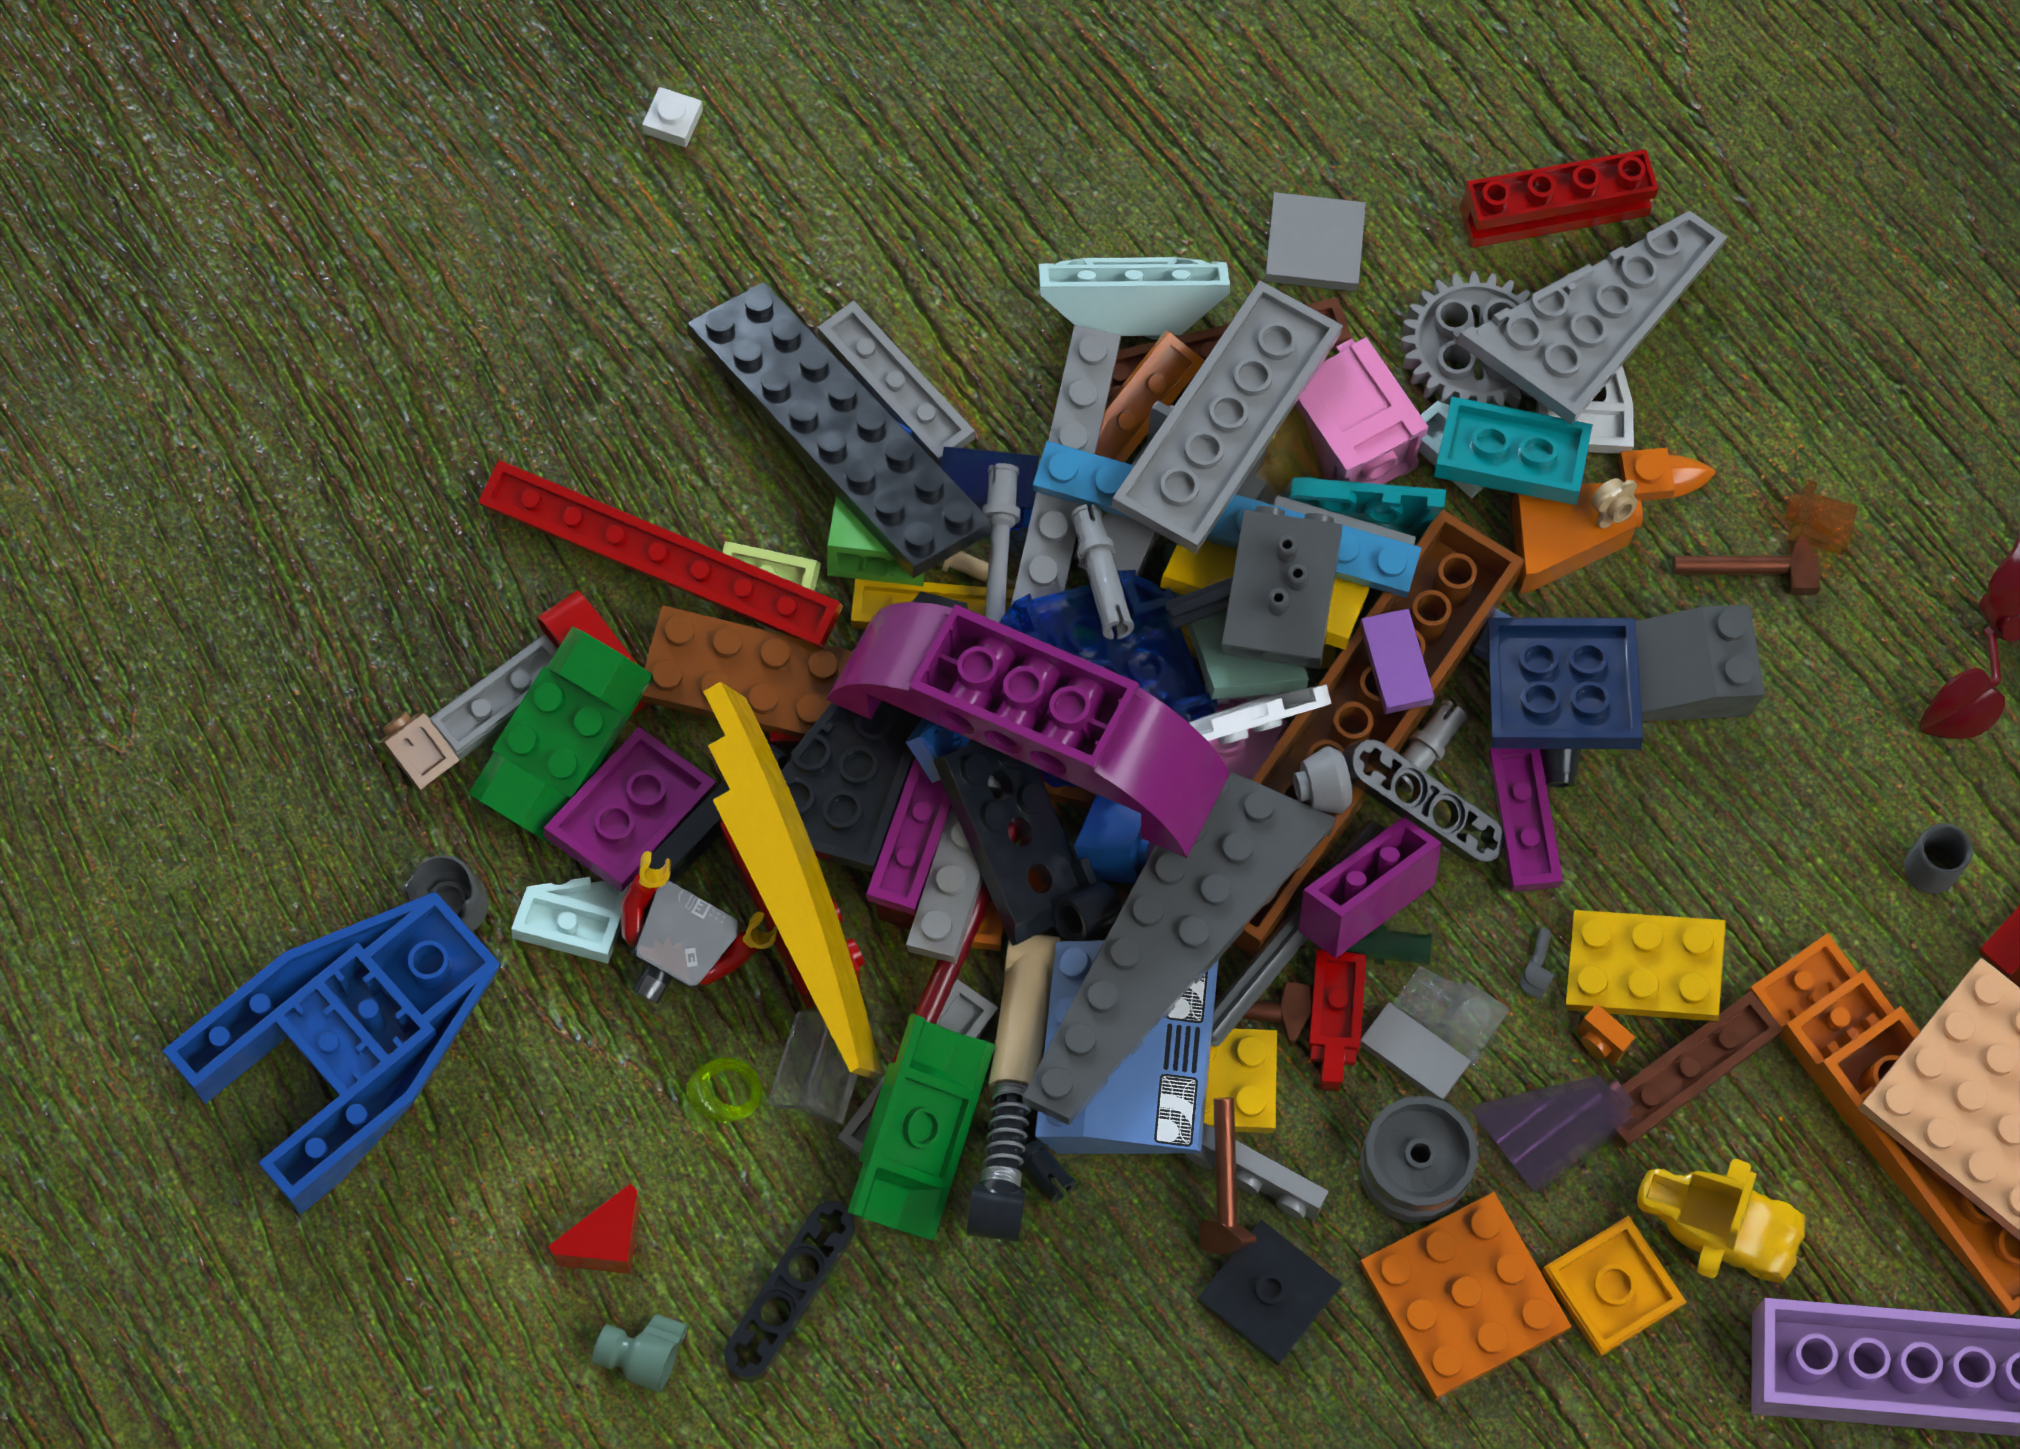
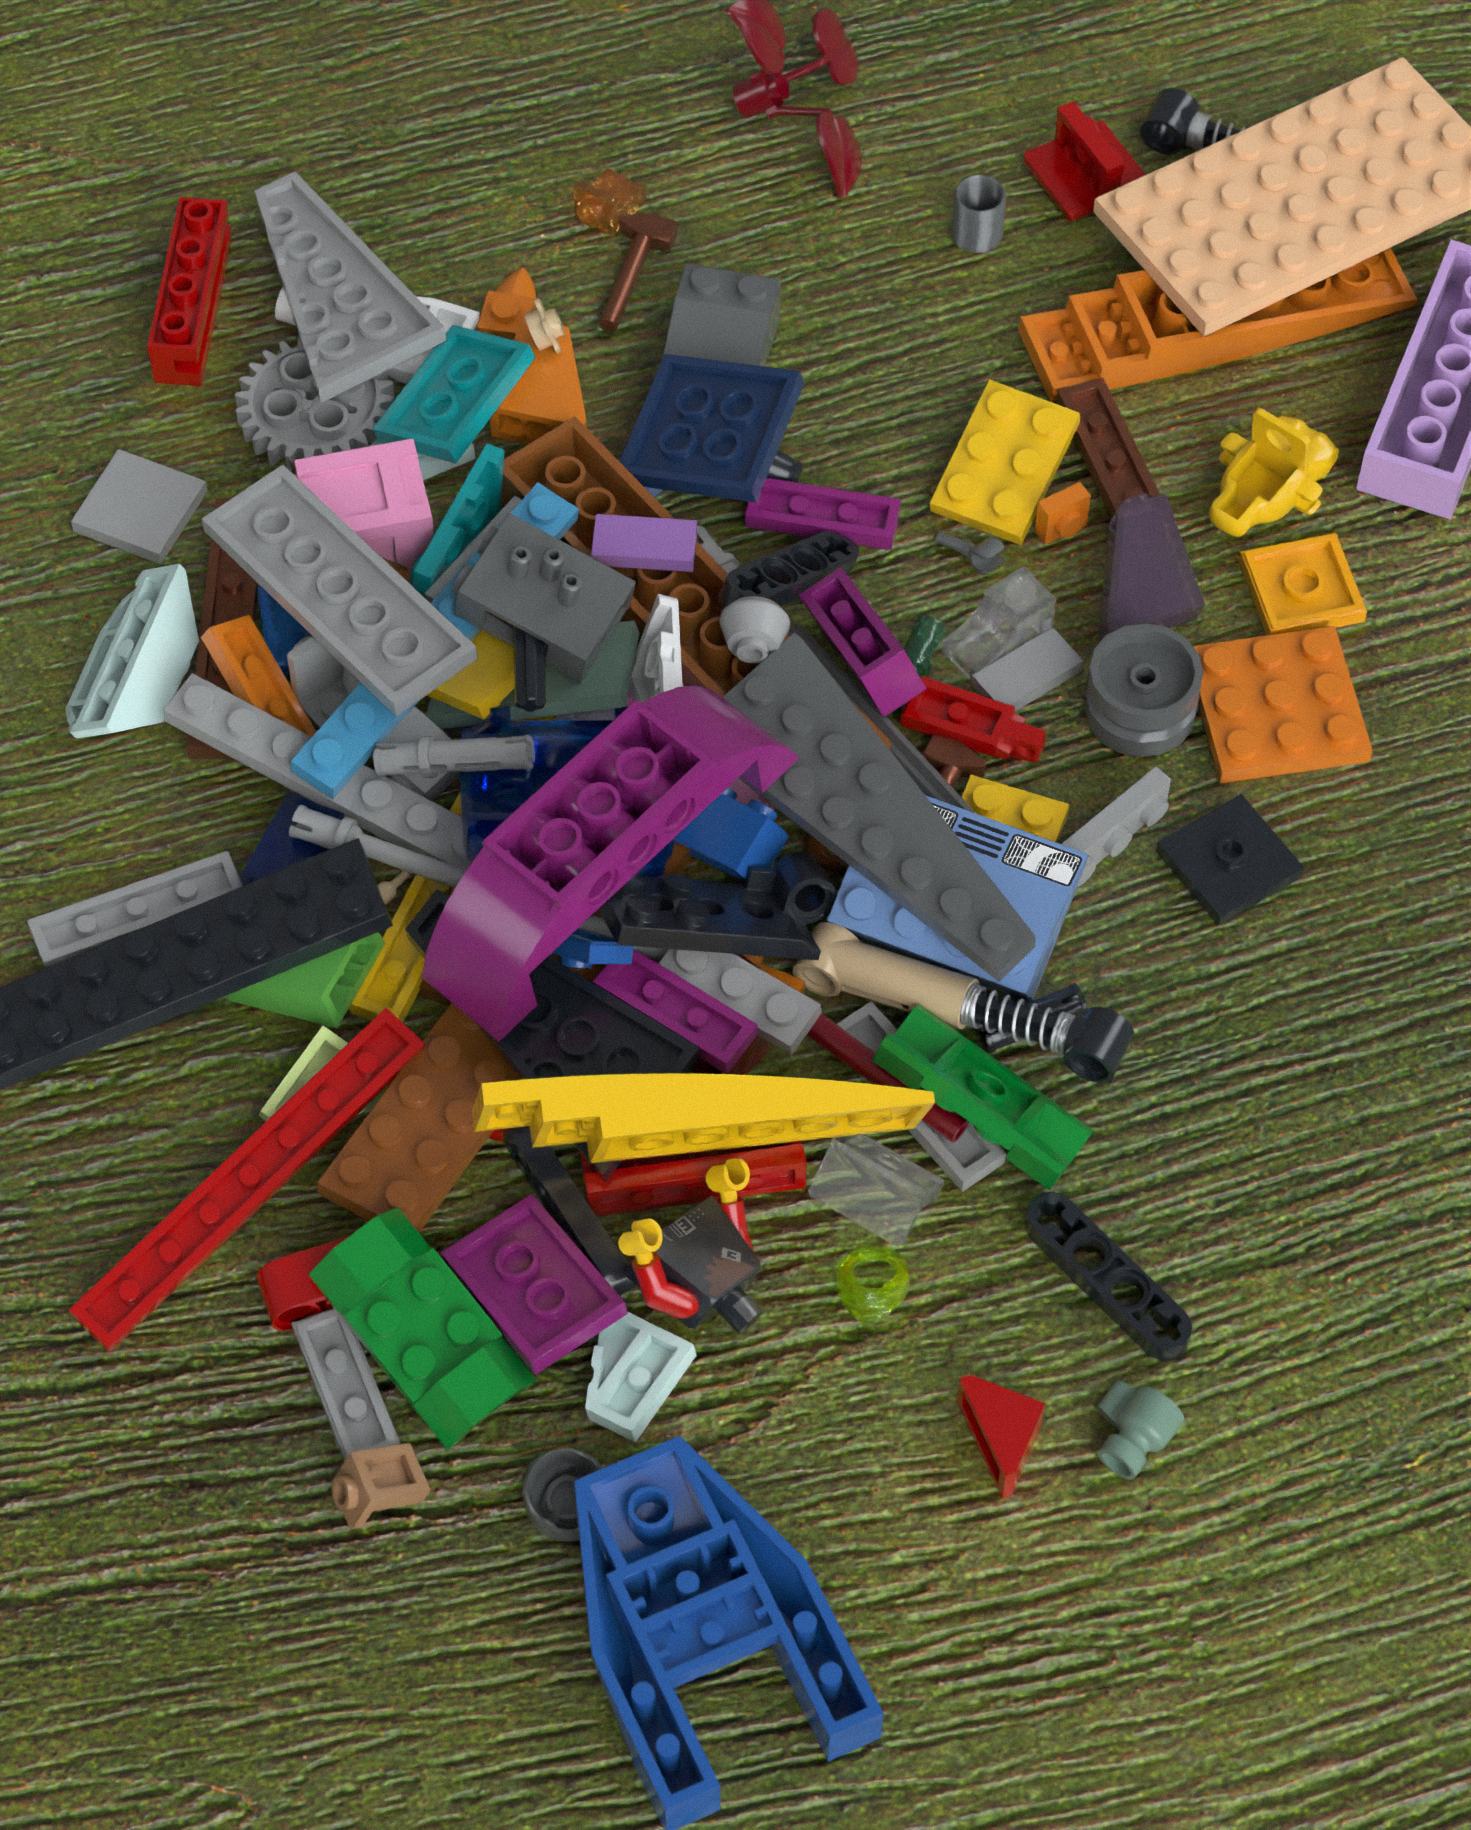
camera: 70 degrees left, 10 degrees down
copper piece [1199,1097,1256,1254] -> none

